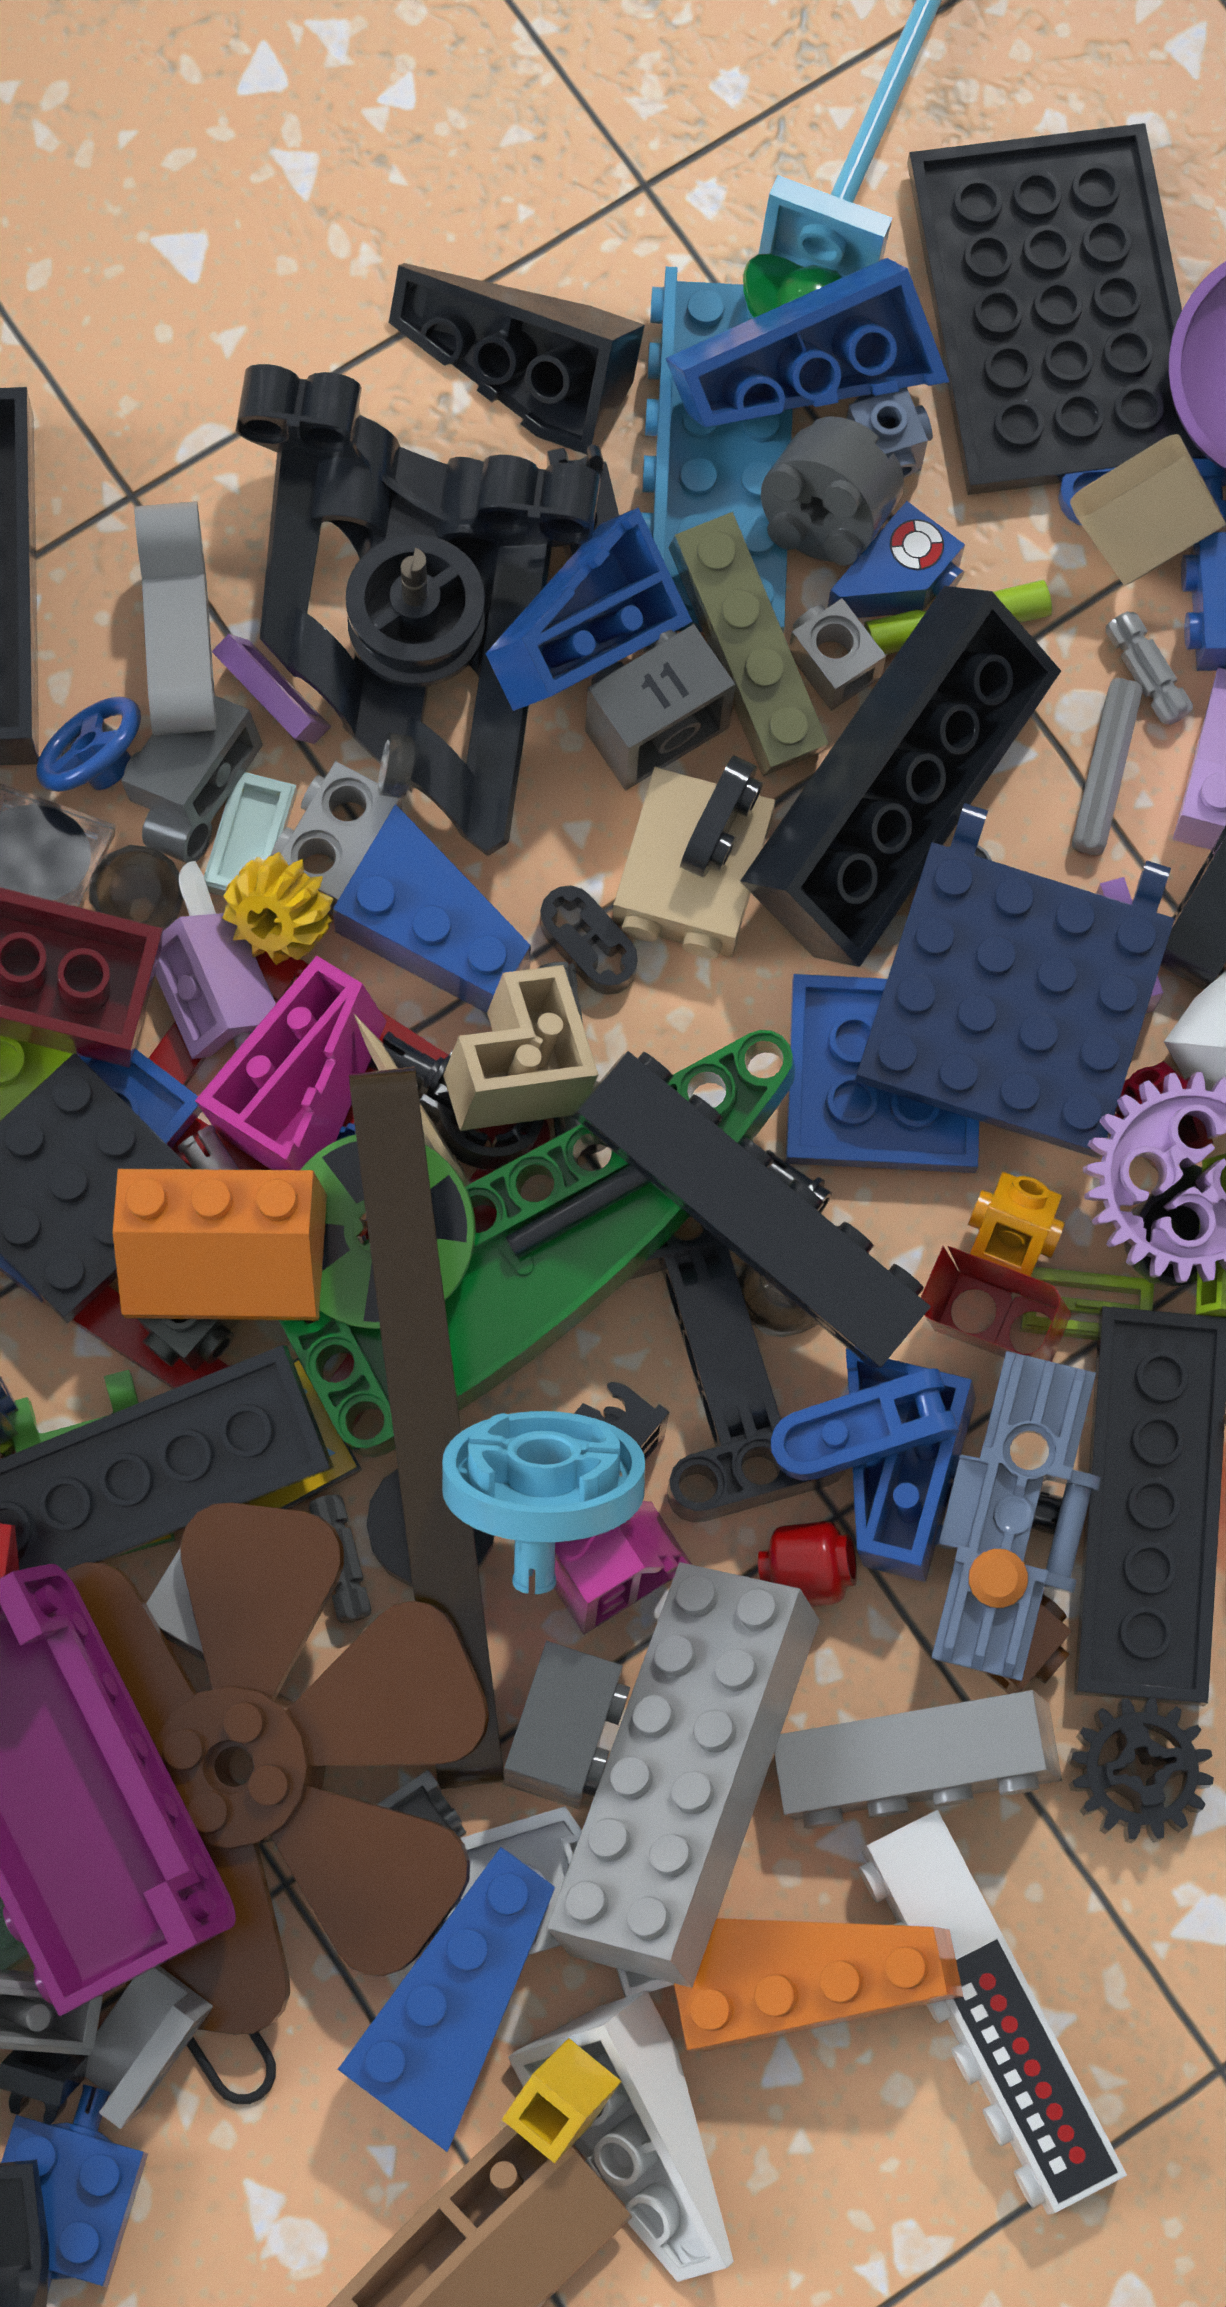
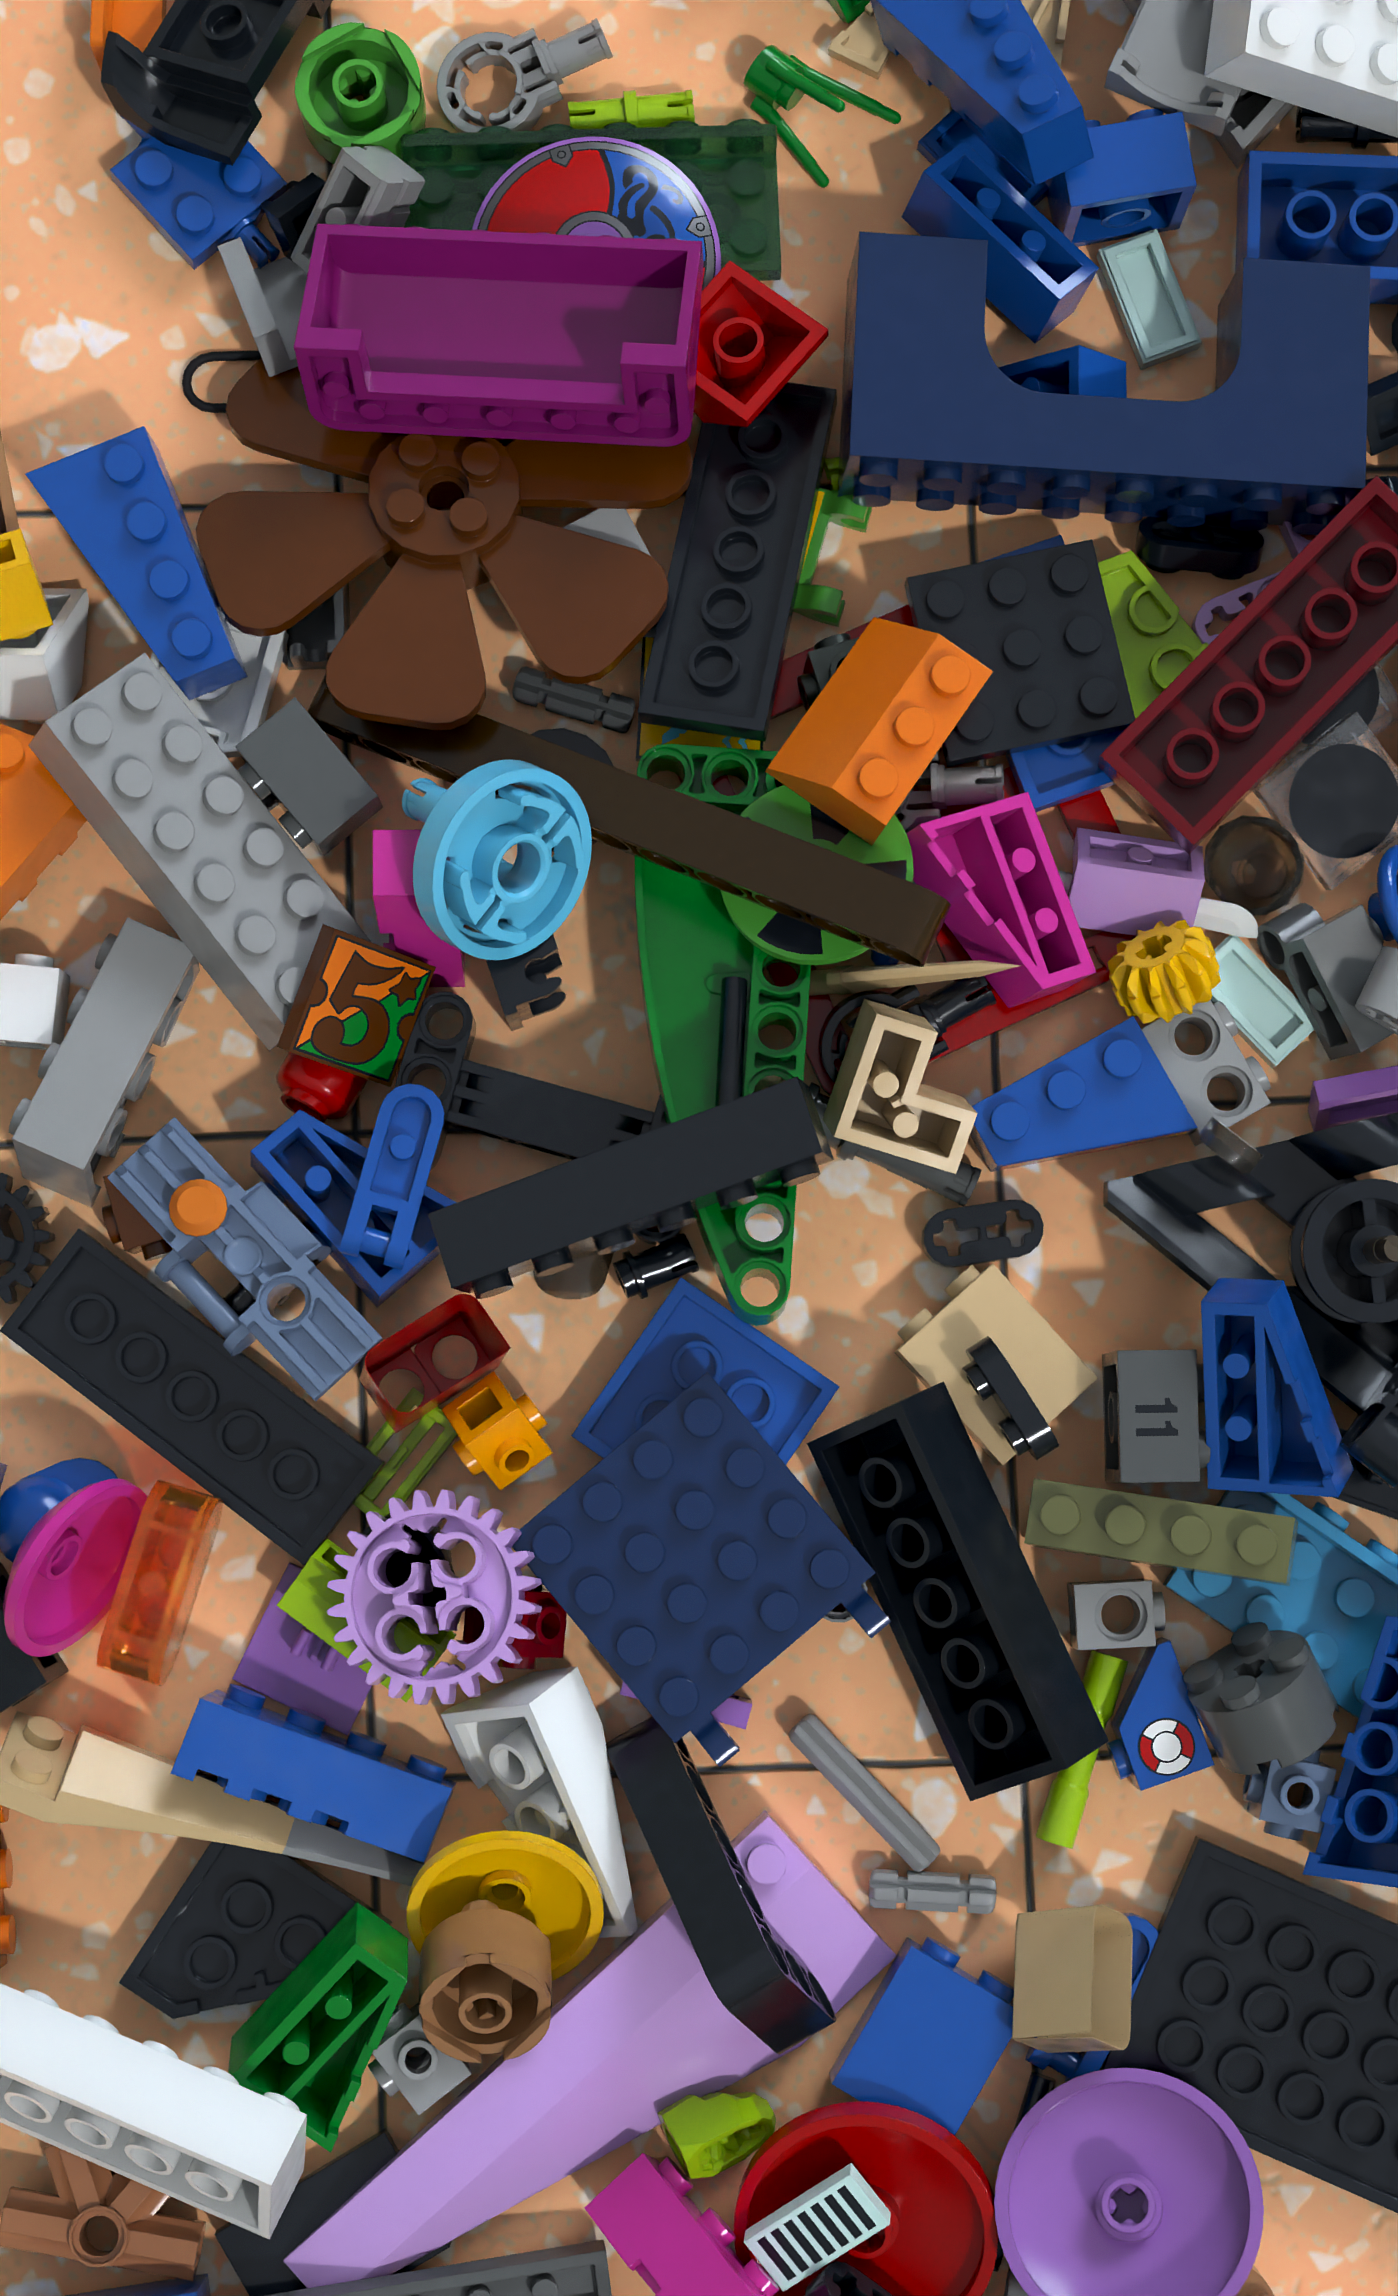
camera: 125 degrees right, 10 degrees up
none -> tile [277,924,436,1087]

